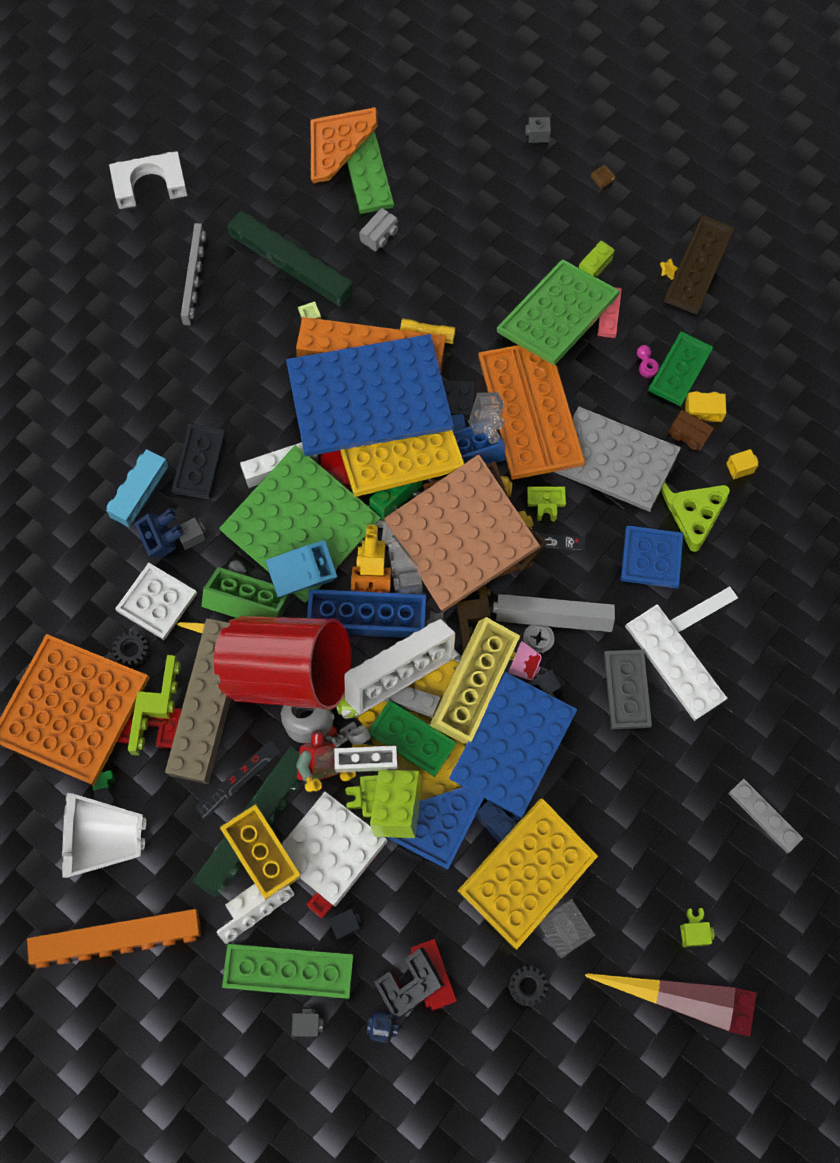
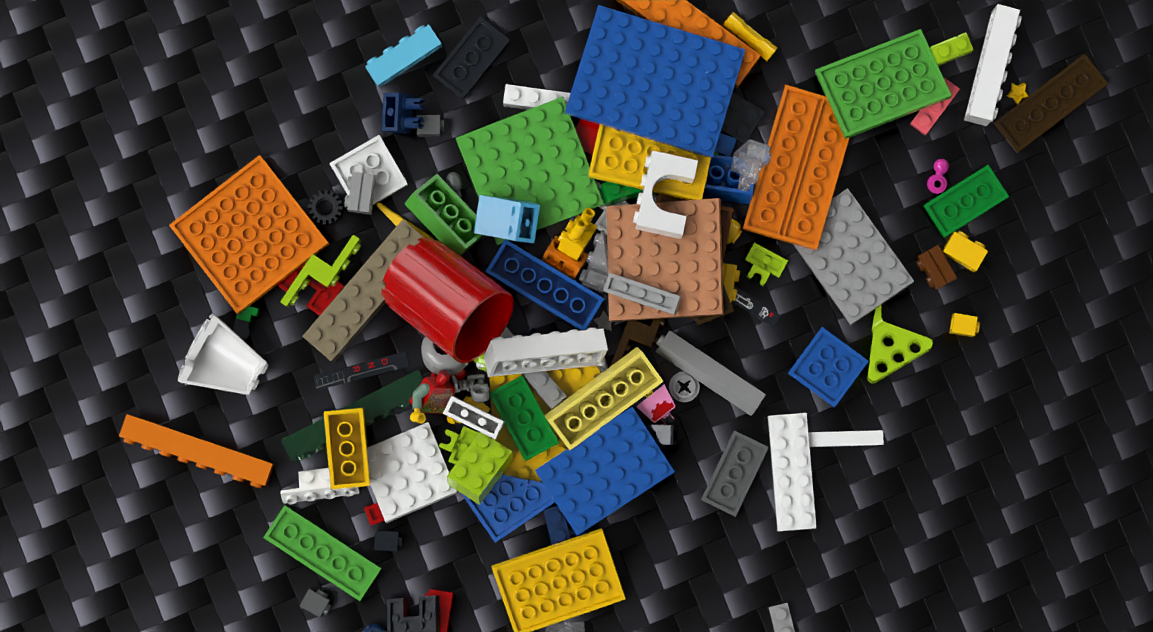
camera: 30 degrees right, 15 degrees up
none -> light grey brick [345,172,376,214]
none -> light grey plate [603,273,682,316]
none -> white arch [633,151,698,239]
none -> white brick [964,4,1022,126]

